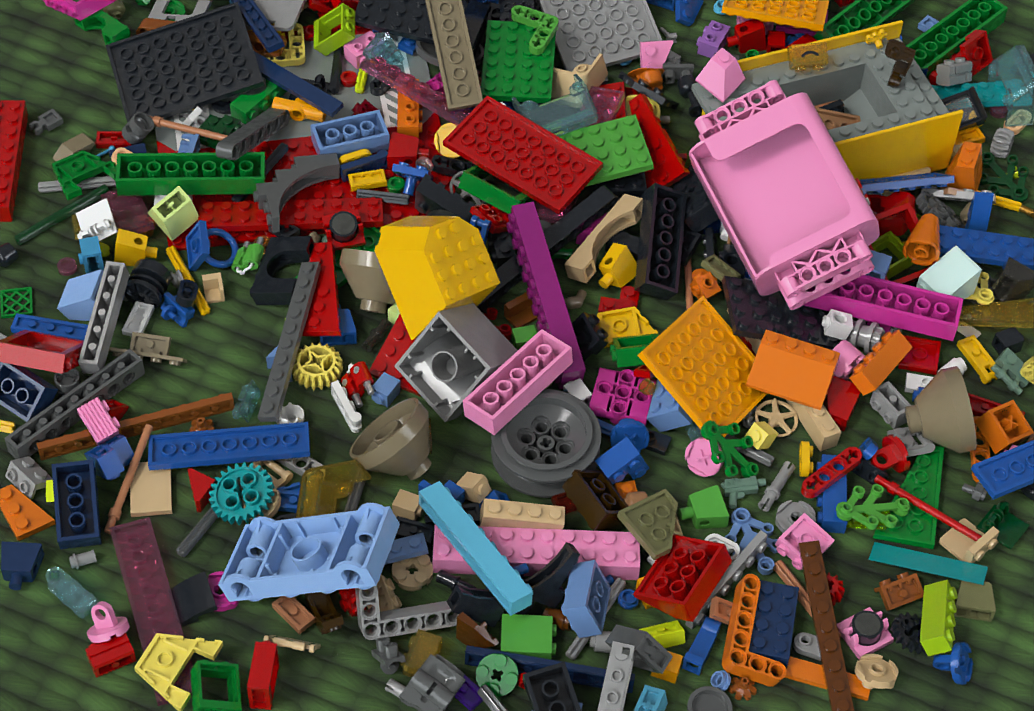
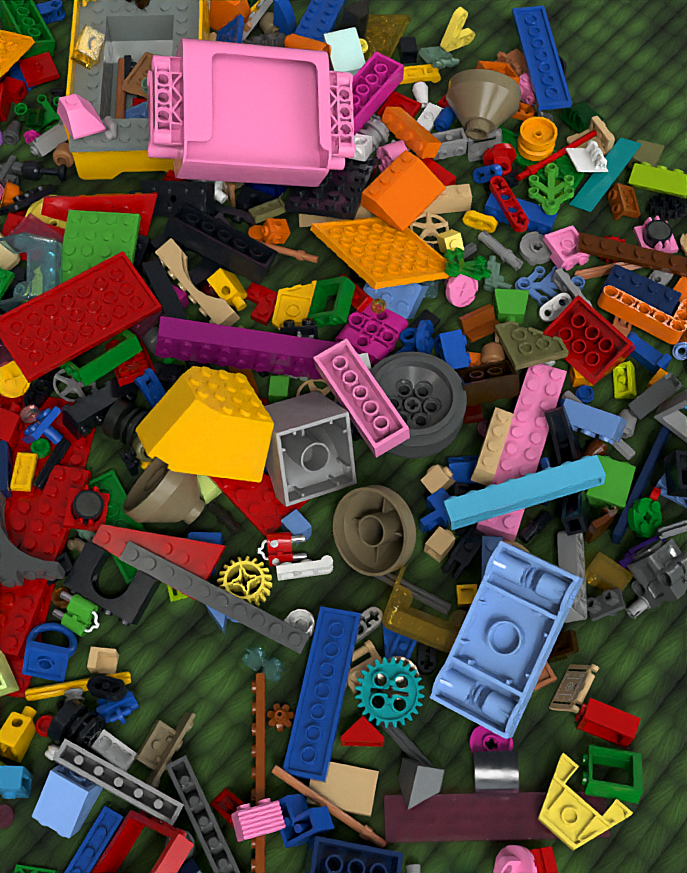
camera: 70 degrees left, 10 degrees up
none -> light grey arm [104,116,117,141]
none -> slope [398,758,445,810]
none -> dark orange panel [459,304,501,342]
none -> light orange wheel [517,117,557,161]
none -> white hinge [566,140,608,172]

